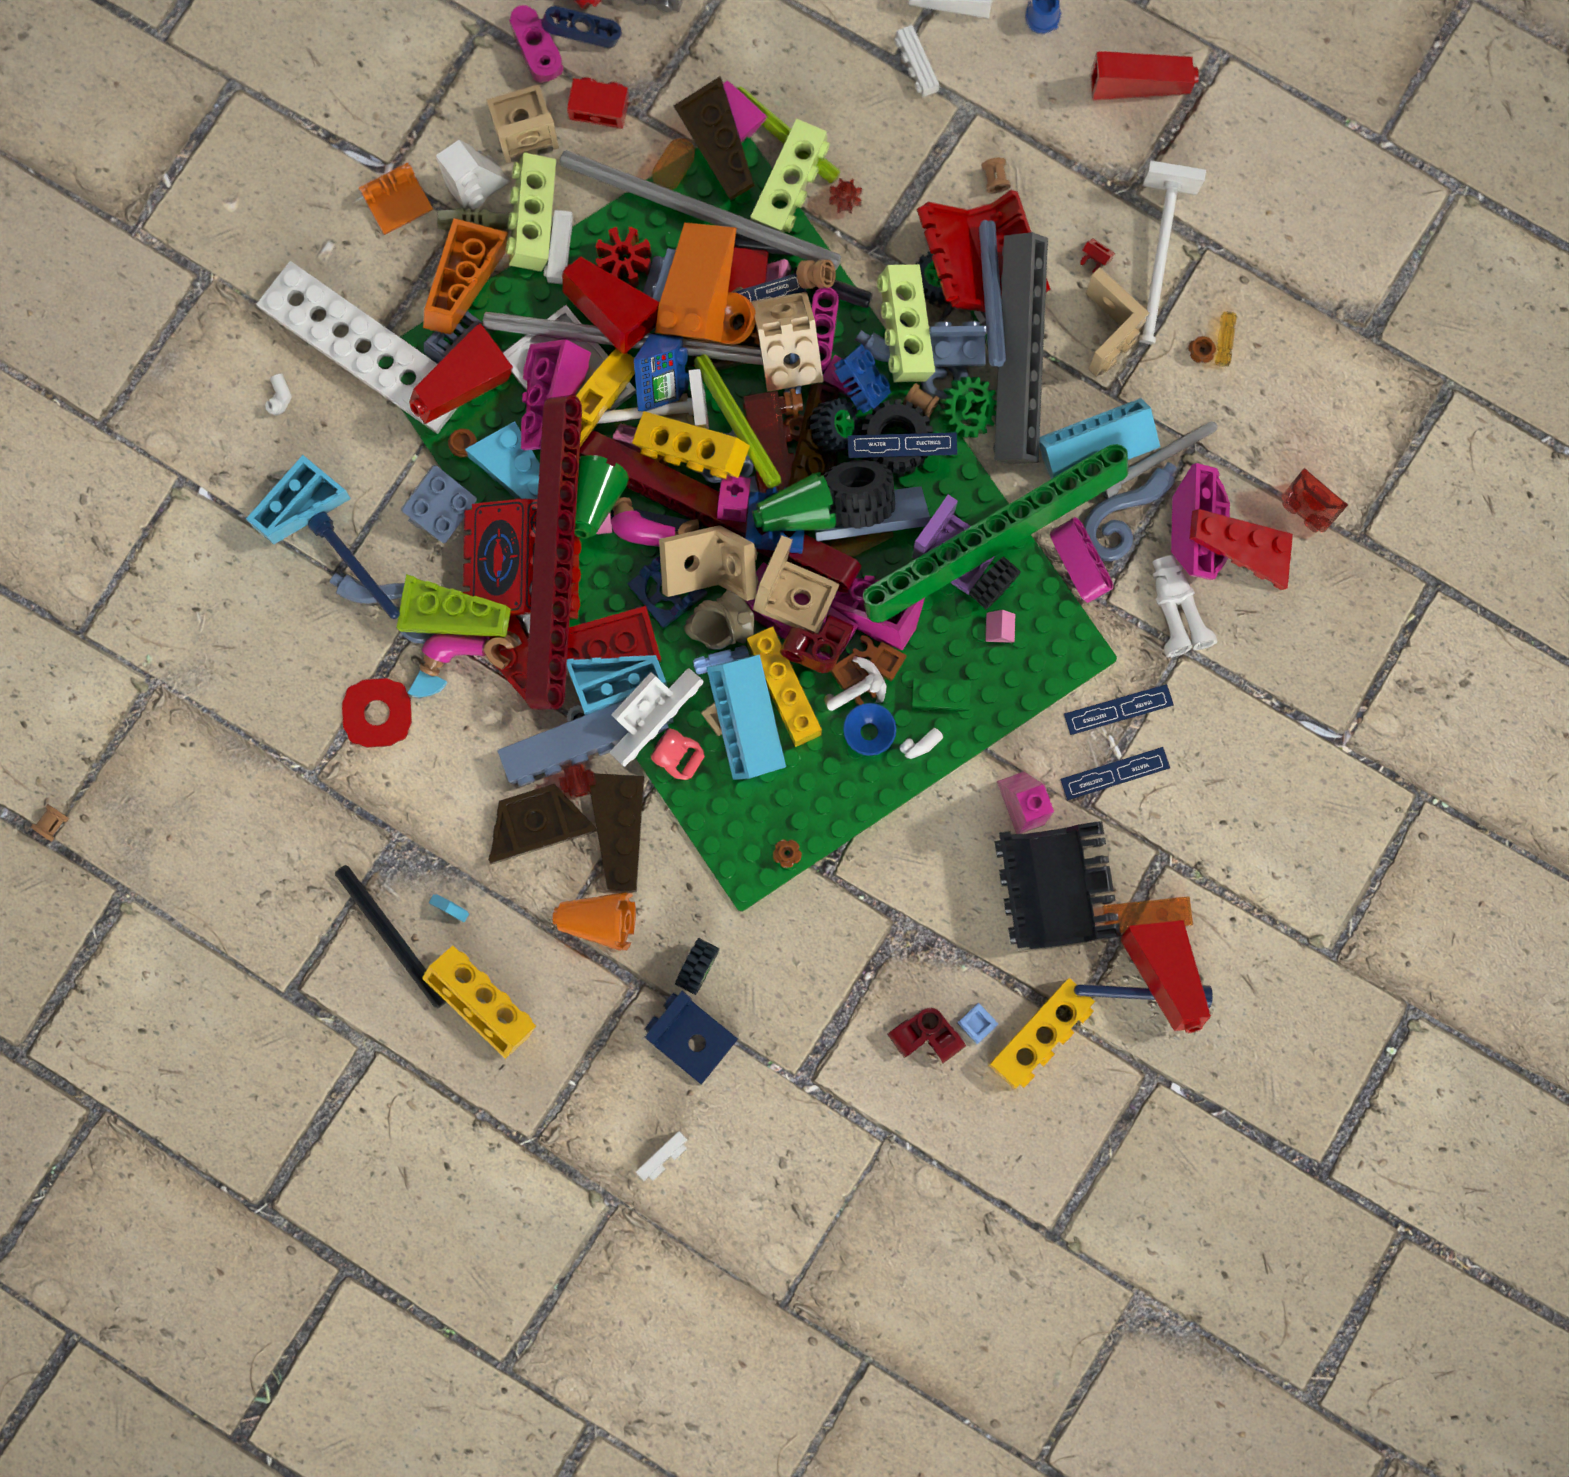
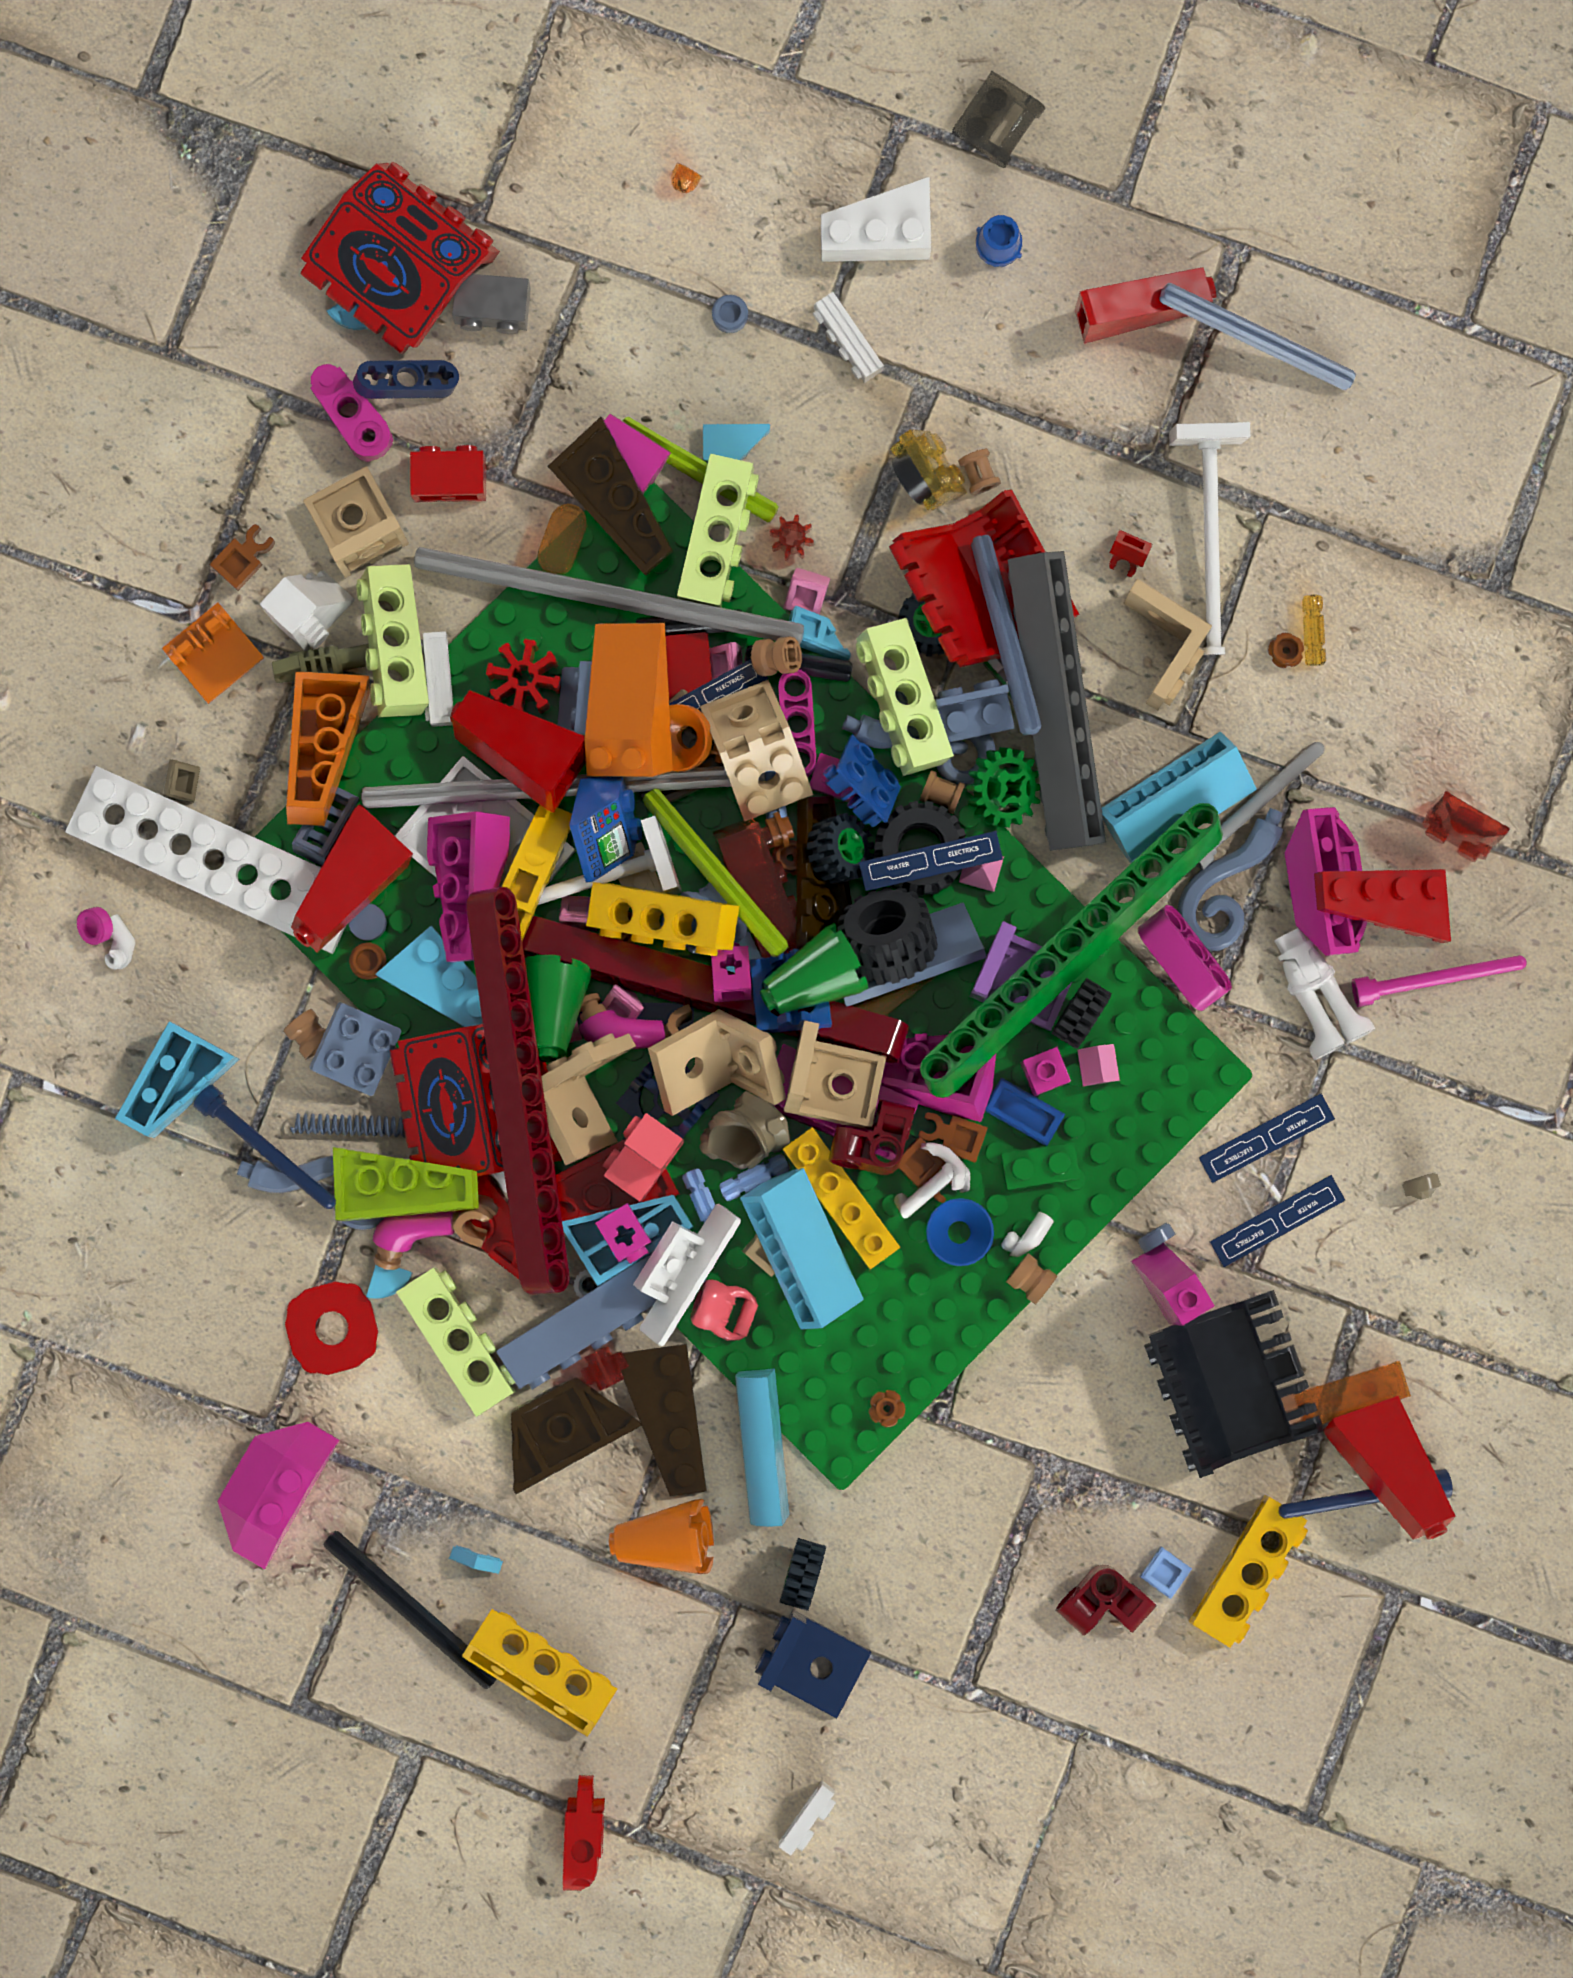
camera: 10 degrees left, 5 degrees up
none -> dark pink tile [77,906,113,945]
none -> dark tan slope [163,759,200,803]
none -> dark orange plate [209,524,275,591]
none -> dark pink wedge [217,1422,340,1569]
none -> medium nougat wheel [283,1009,326,1060]
none -> sand blue piece [290,1113,409,1138]
none -> sand blue tile [349,904,387,941]
none -> yellowish green brick [396,1268,516,1417]
none -> tan bracket [541,1033,636,1165]
none -> red piece [563,1775,605,1891]
none -> dark pink brick [595,1203,652,1264]
none -> bright pink slope [602,984,644,1019]
none -> coral brick [603,1113,684,1203]
none -> light blue axle [682,1169,715,1223]
none -> medium azure tile [703,424,770,463]
none -> sand blue tile [712,295,748,333]
none -> medium azure brick [735,1369,790,1527]
none -> bright pink slope [783,568,830,615]
none -> medium azure tile [789,605,851,661]
none -> clear yellow piece [890,429,967,511]
none -> bright pink slope [959,856,1004,892]
none -> blue tile [985,1077,1065,1146]
none -> medium nougat wheel [1006,1253,1057,1305]
none -> dark pink brick [1020,1047,1071,1096]
none -> sand blue tile [1138,1222,1176,1253]
none -> sand blue axle [1159,283,1356,390]
none -> dark pink piece [1351,955,1527,1007]
none -> dark tan tile [1402,1172,1441,1200]

